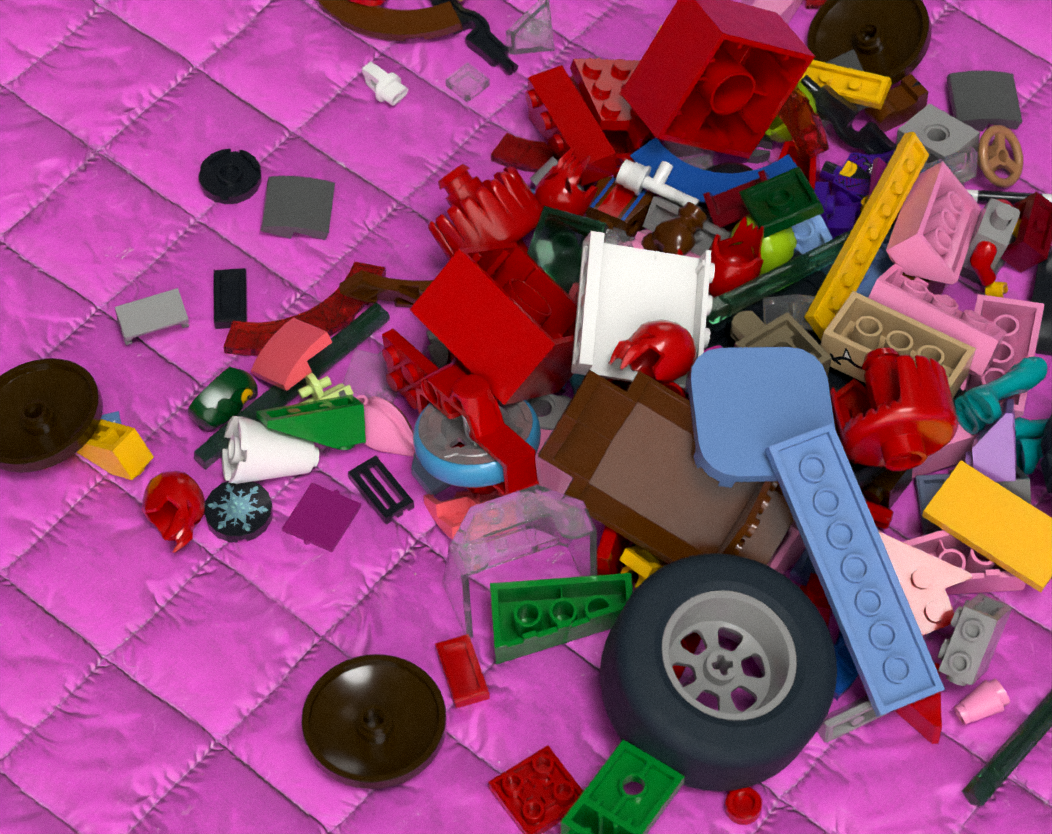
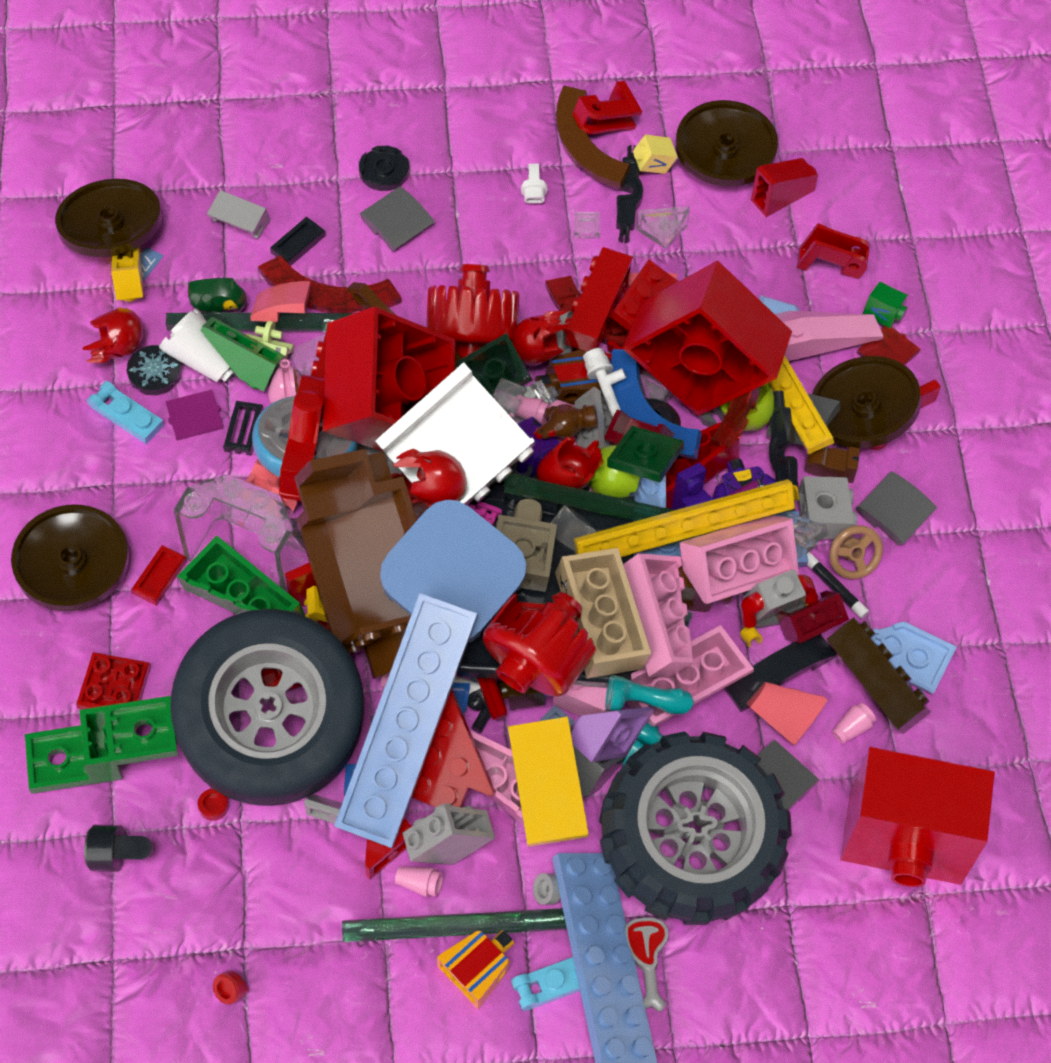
camera: 40 degrees right, 5 degrees up
none -> medium azure plate [87,381,164,444]

